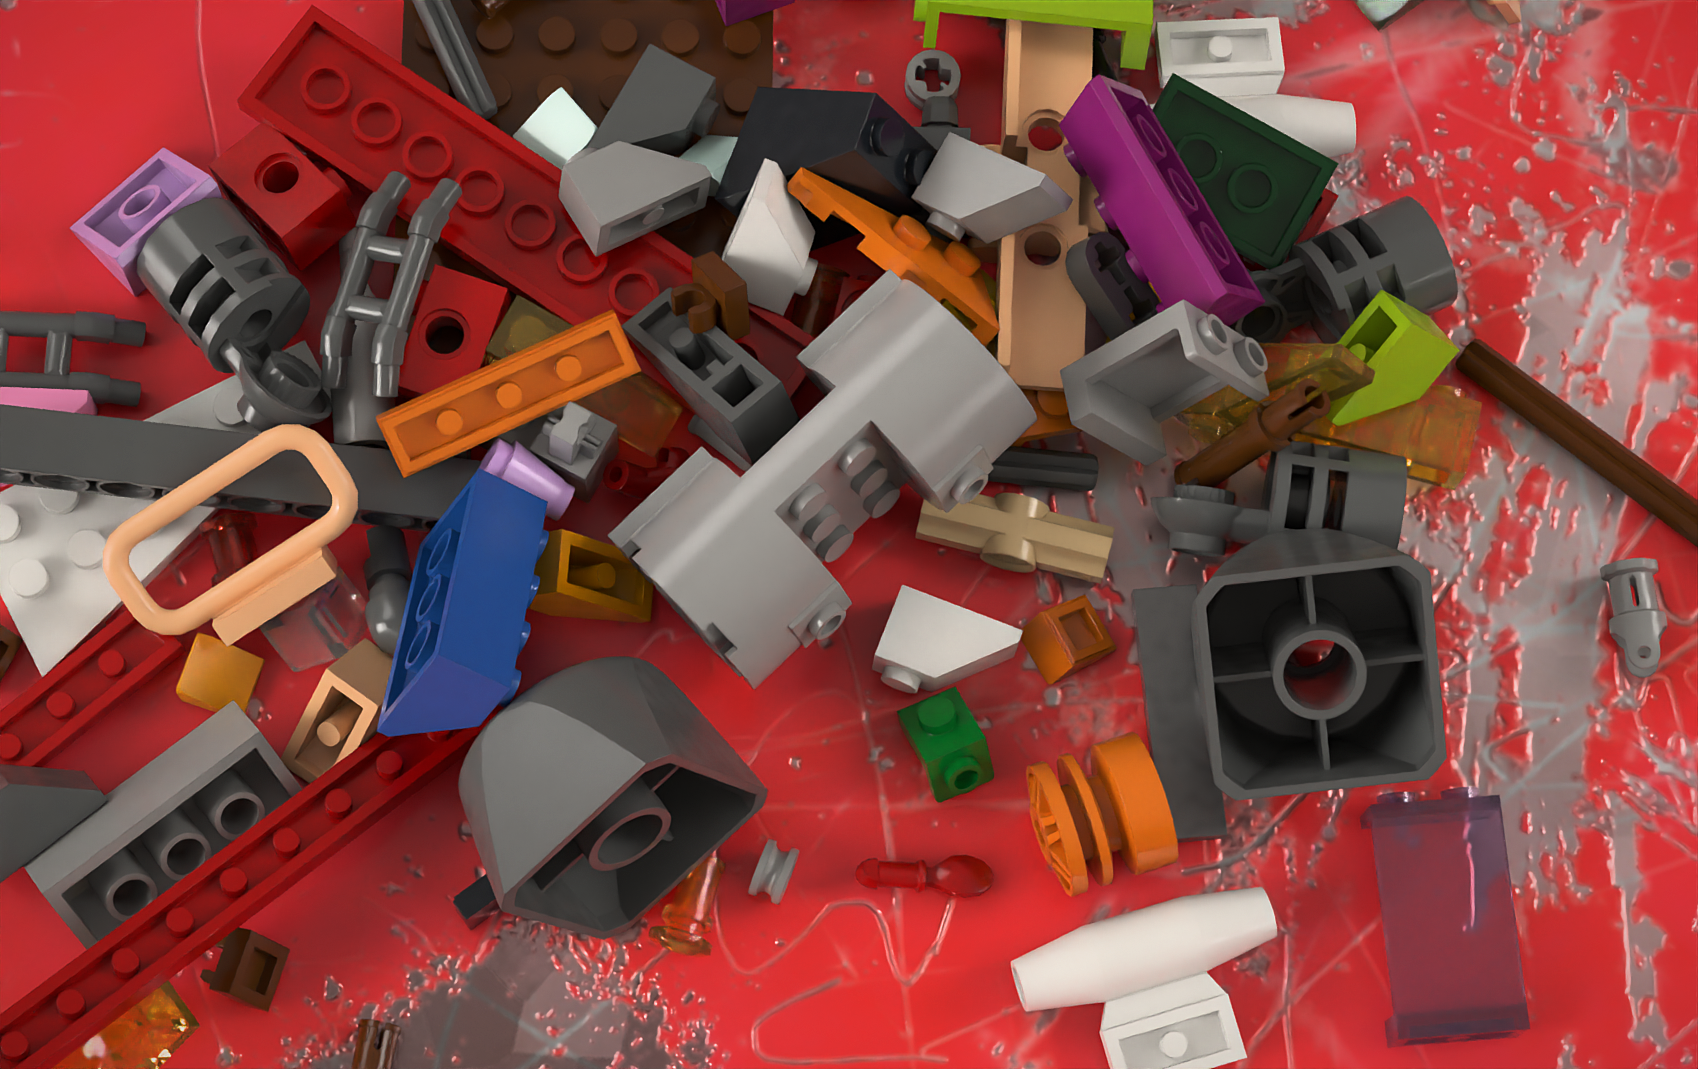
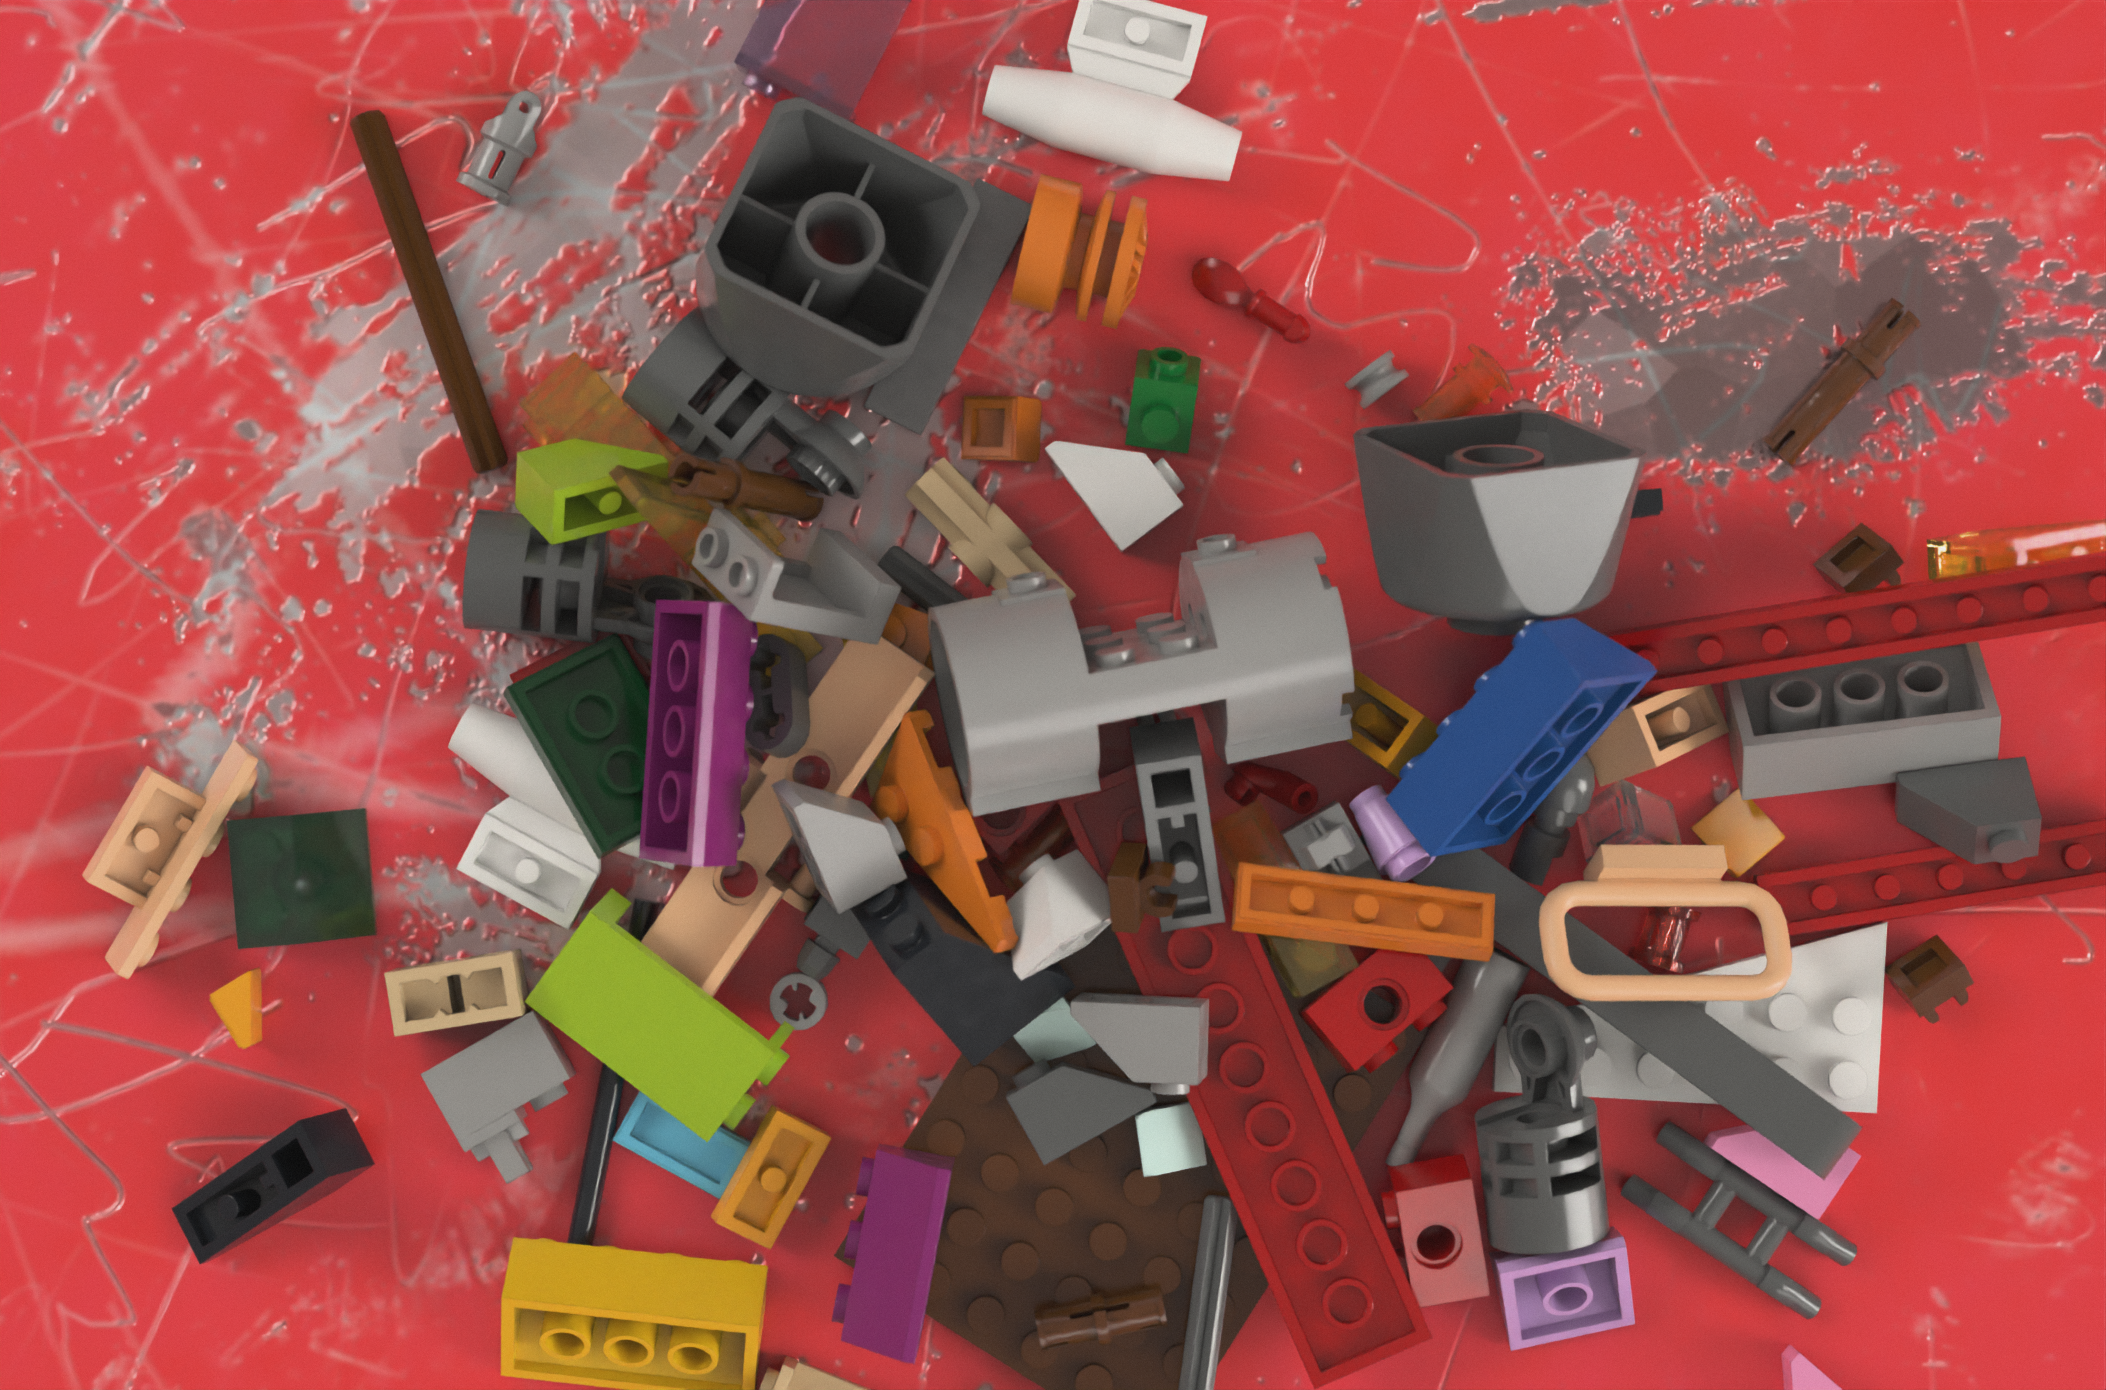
camera: 135 degrees left, 15 degrees up
dark grey piece [320,171,463,397] -> none

